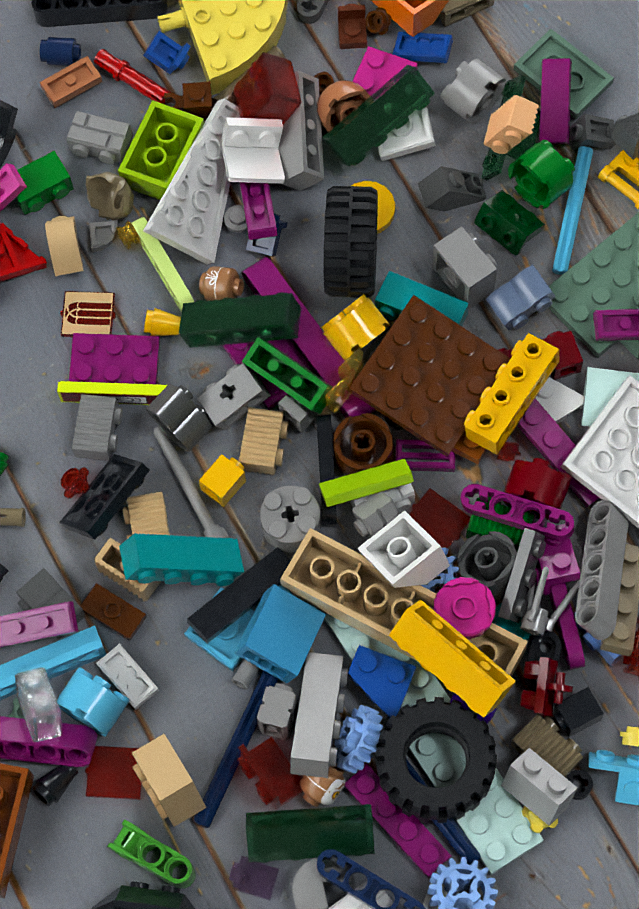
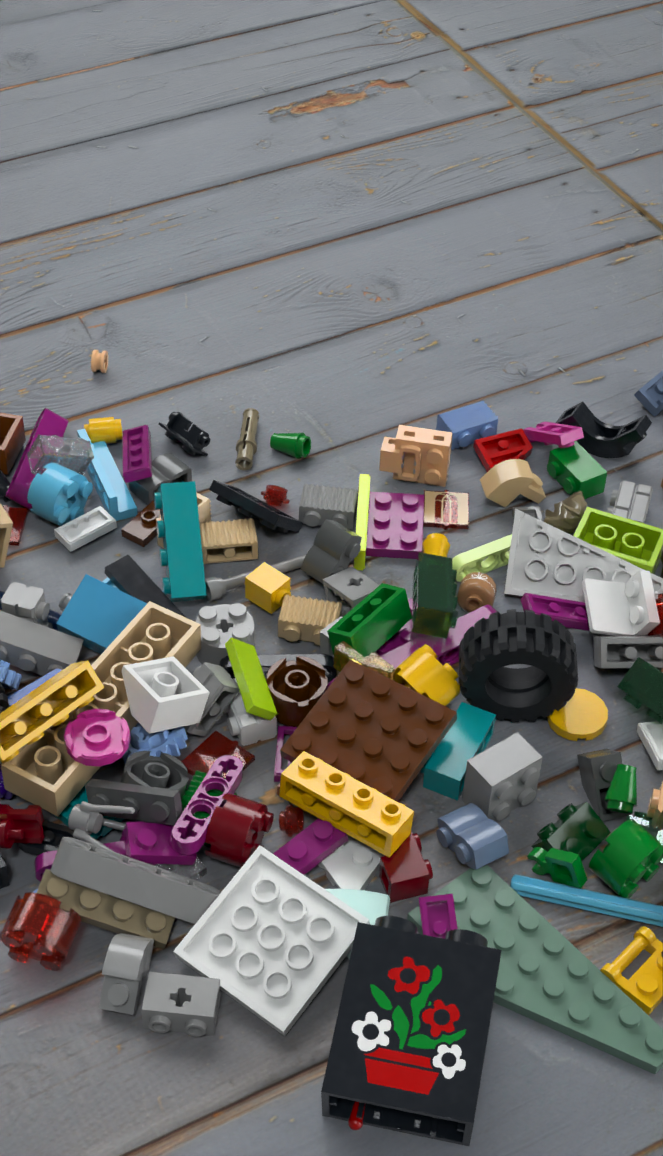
camera: 85 degrees right, 25 degrees down
none -> light nougat piece [379,425,453,487]
none -> green plate [527,847,588,889]
none -> green cone [605,764,637,814]

